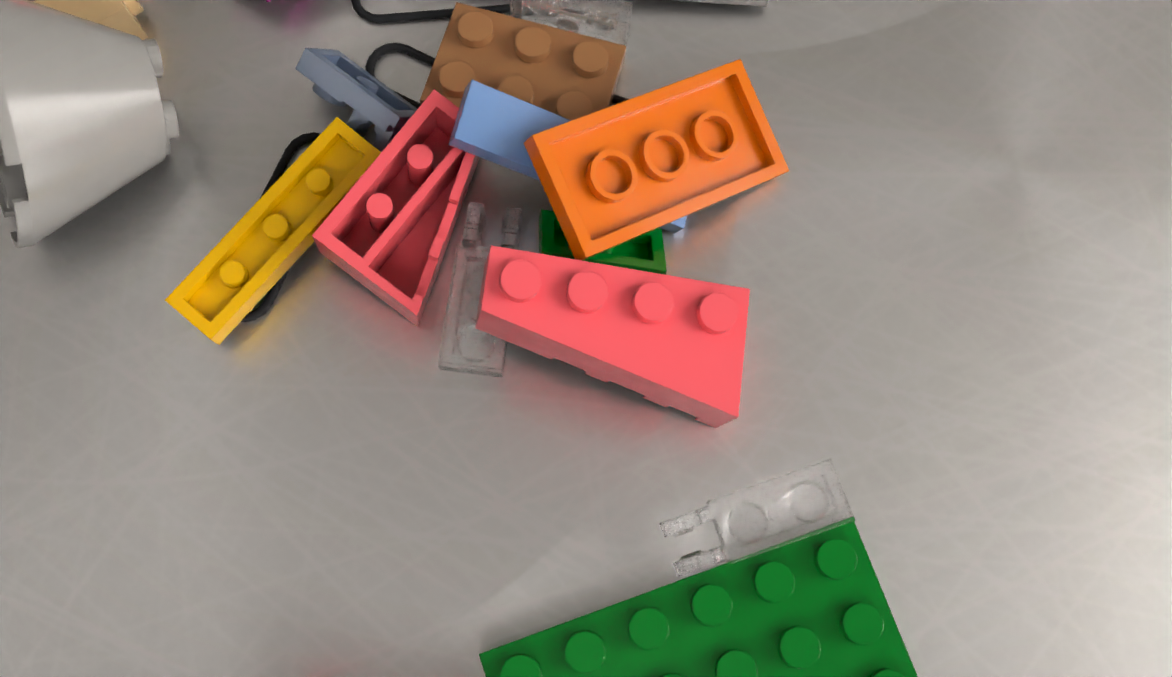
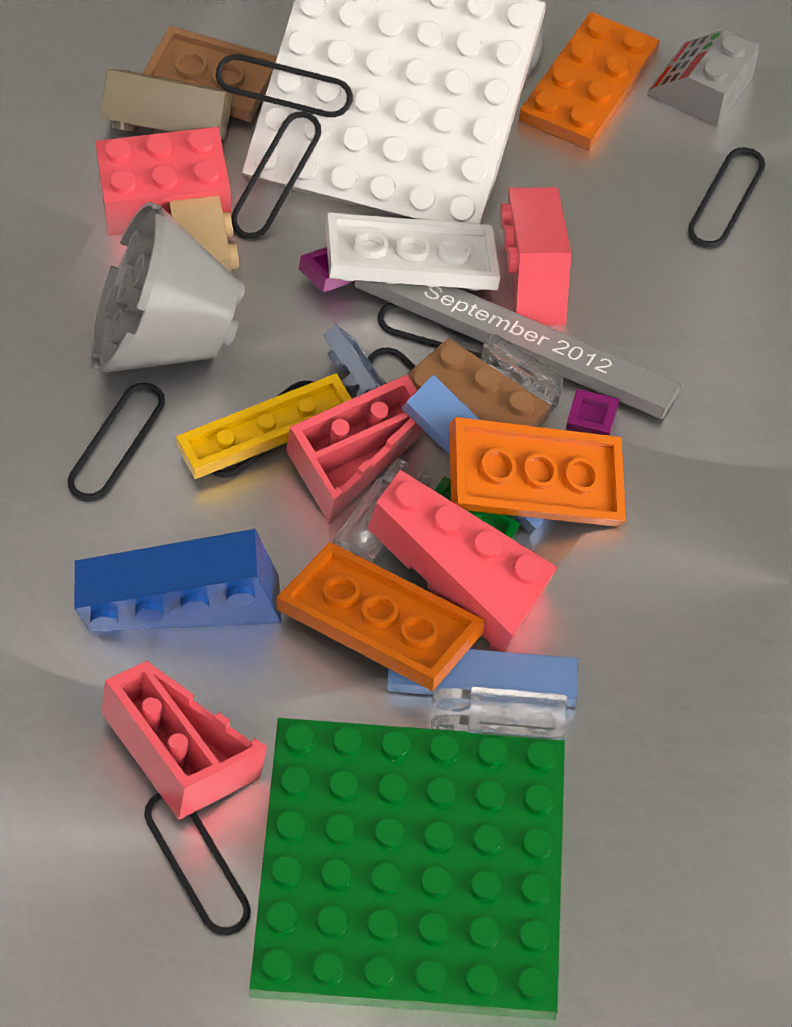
camera: 20 degrees right, 20 degrees down
none -> black piece [67,382,165,500]
none -> blue wedge [74,529,281,632]
none -> orange plate [276,542,485,691]
none -> medium blue tile [387,649,578,707]
none -> magenta plate [566,389,619,436]

